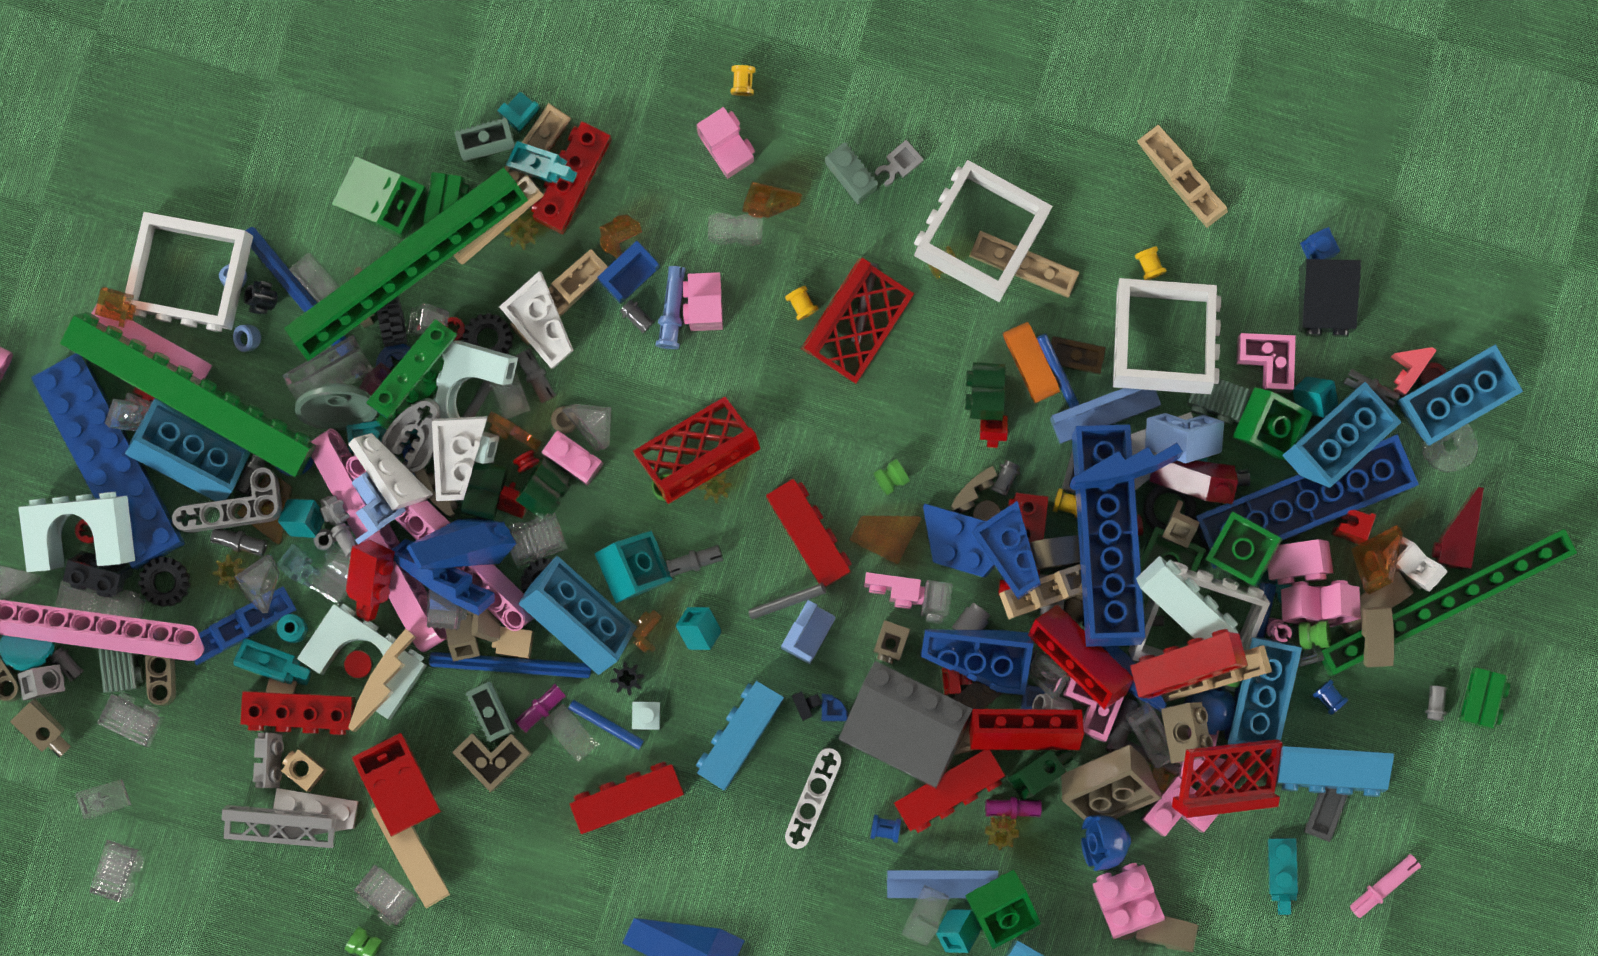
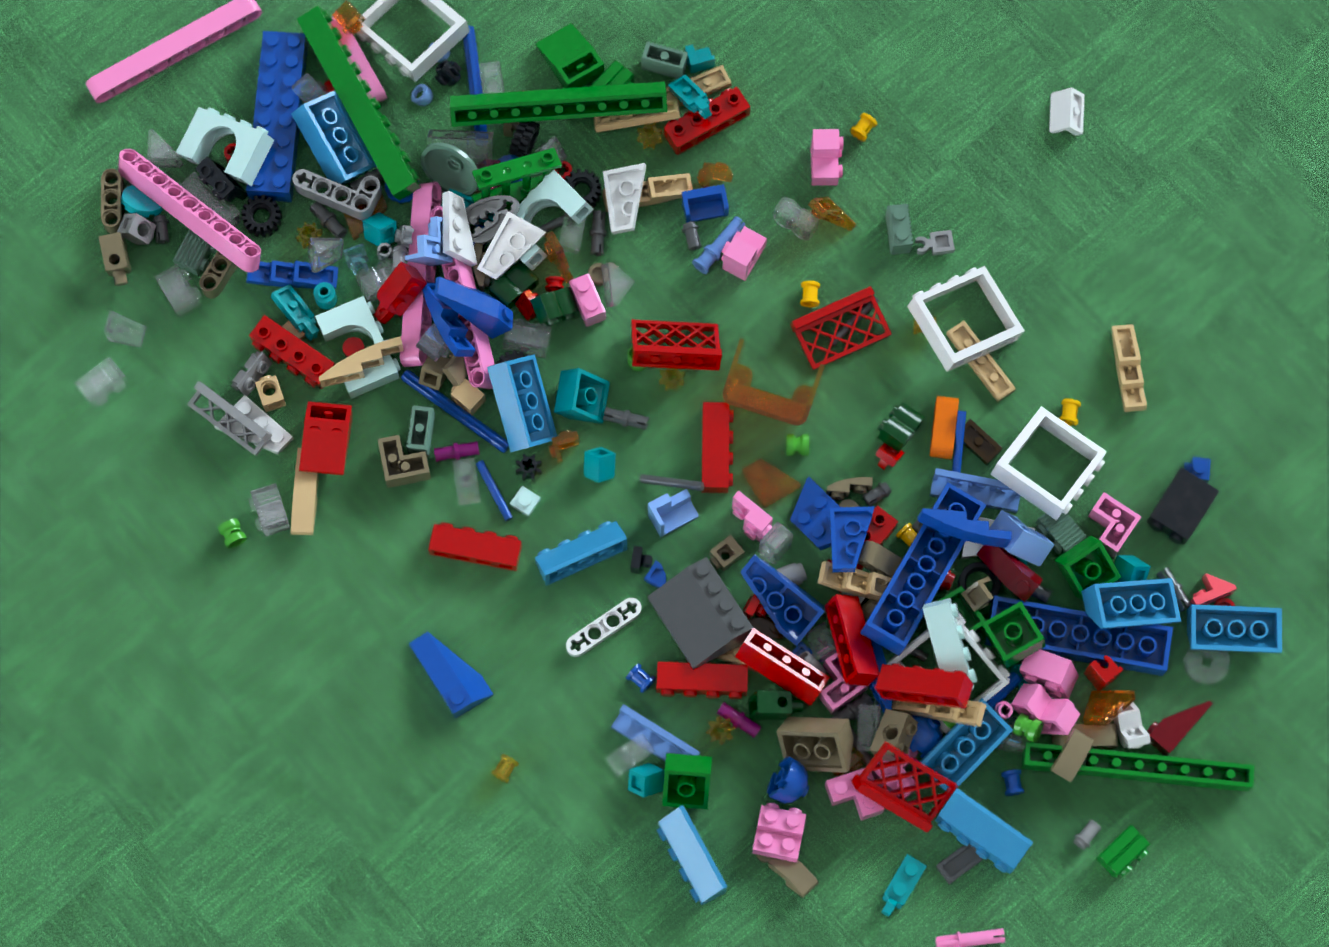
camera: 30 degrees right, 10 degrees down
none -> clear orange windscreen [723,338,825,426]

